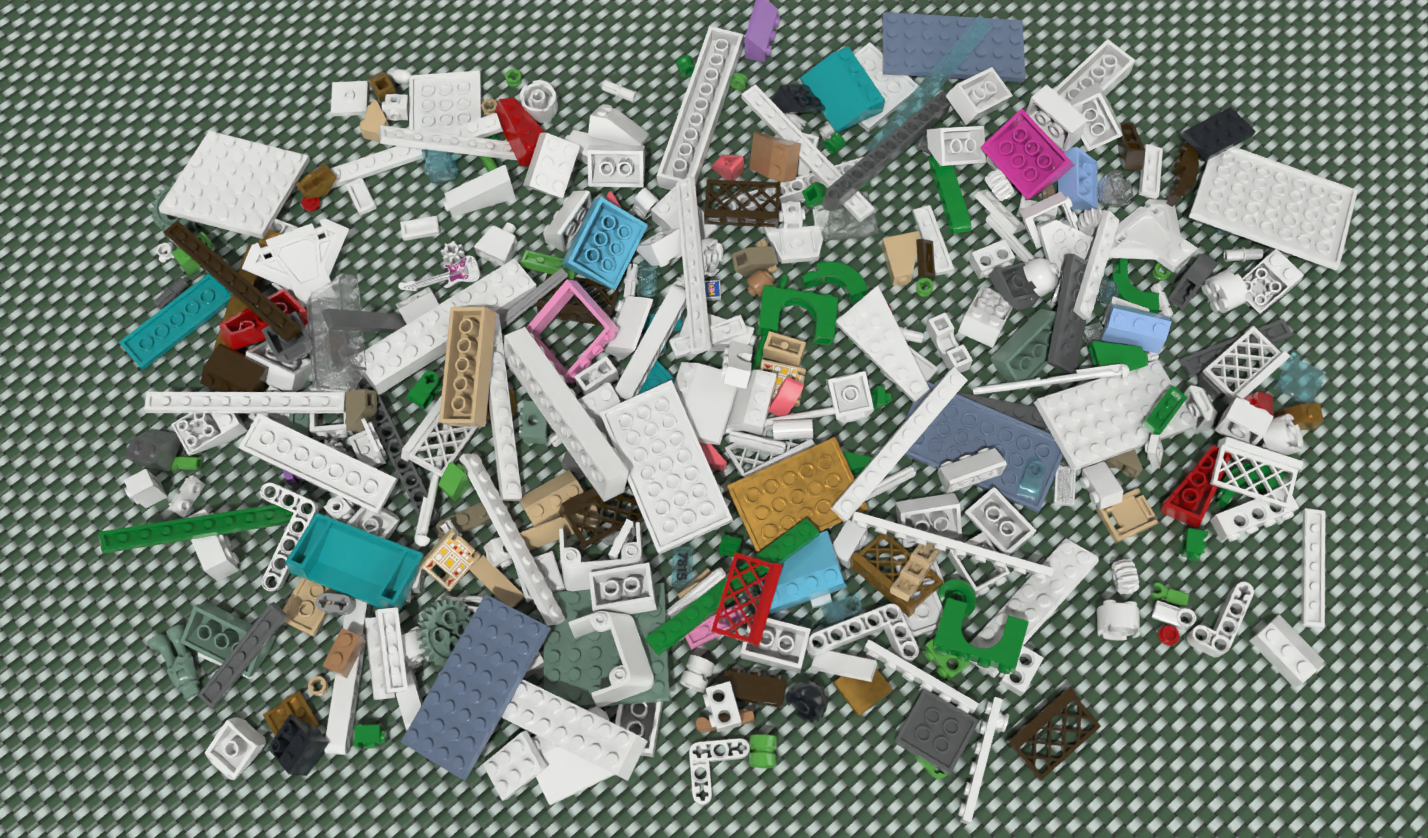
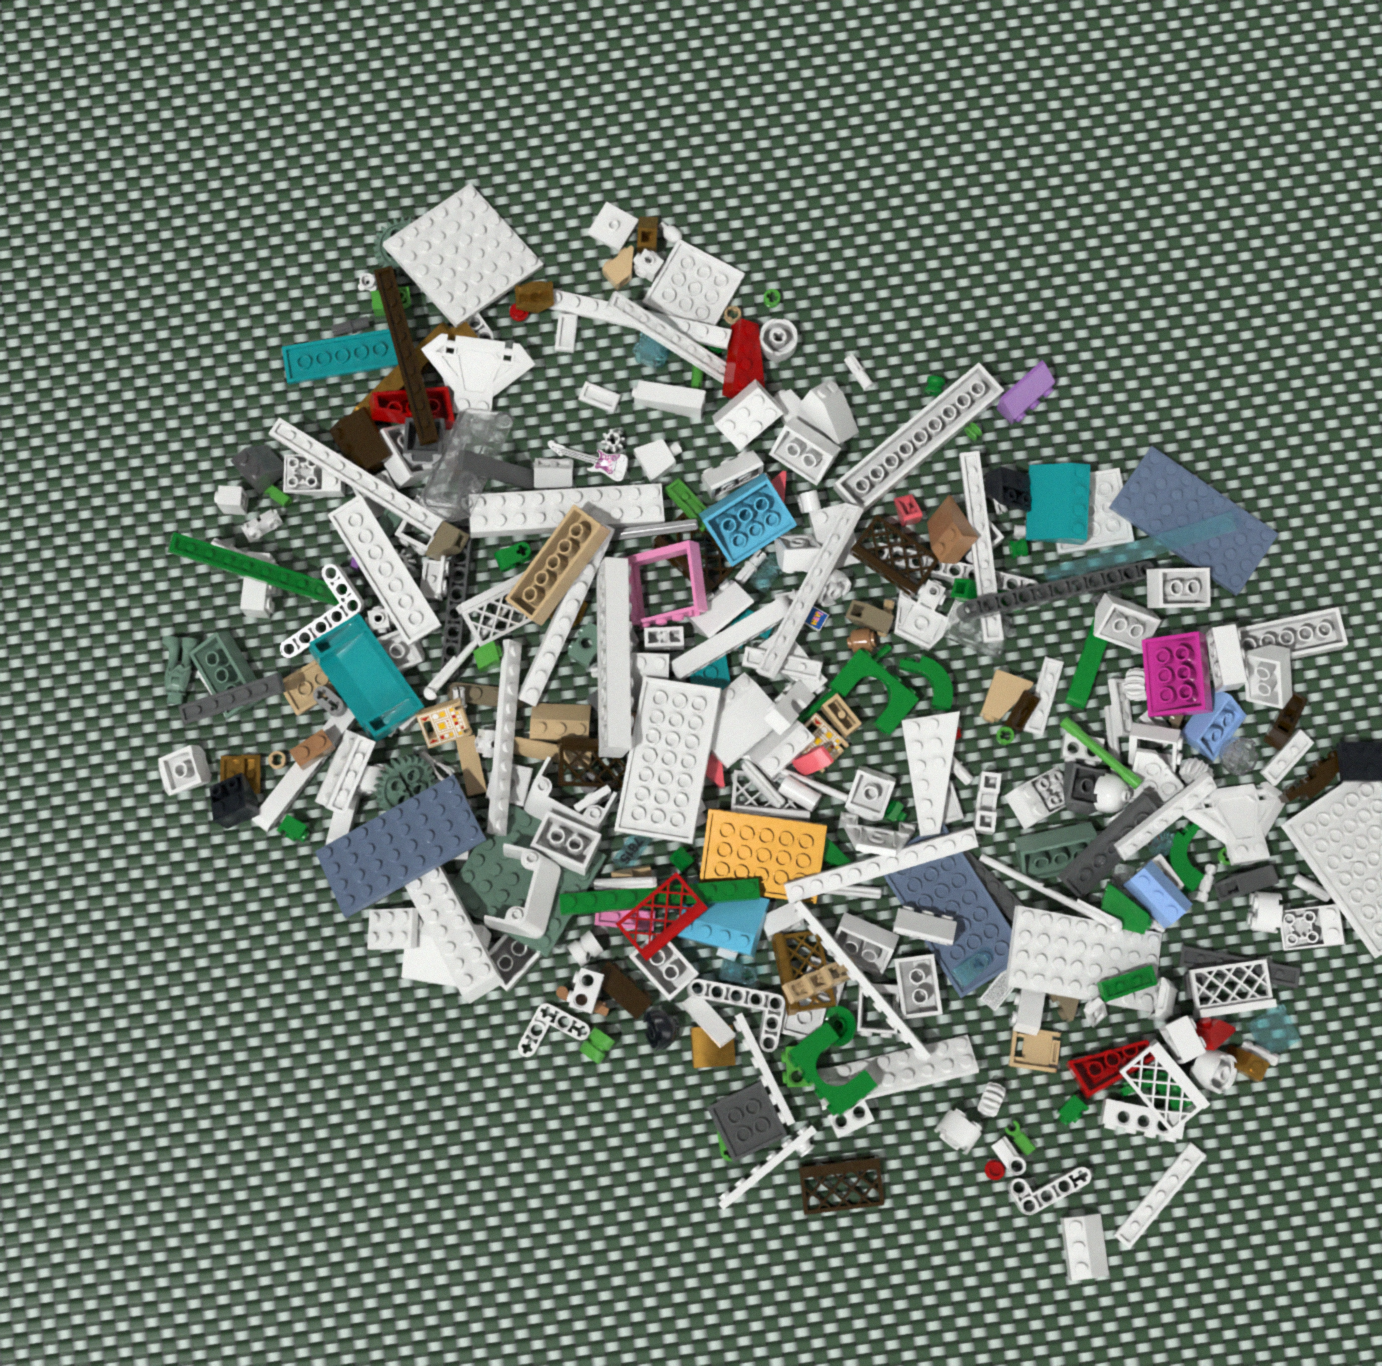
camera: 30 degrees right, 10 degrees up
none -> white wing [840,812,917,857]
none -> bright green piece [1060,716,1143,790]
none -> white axle [1241,1040,1280,1066]

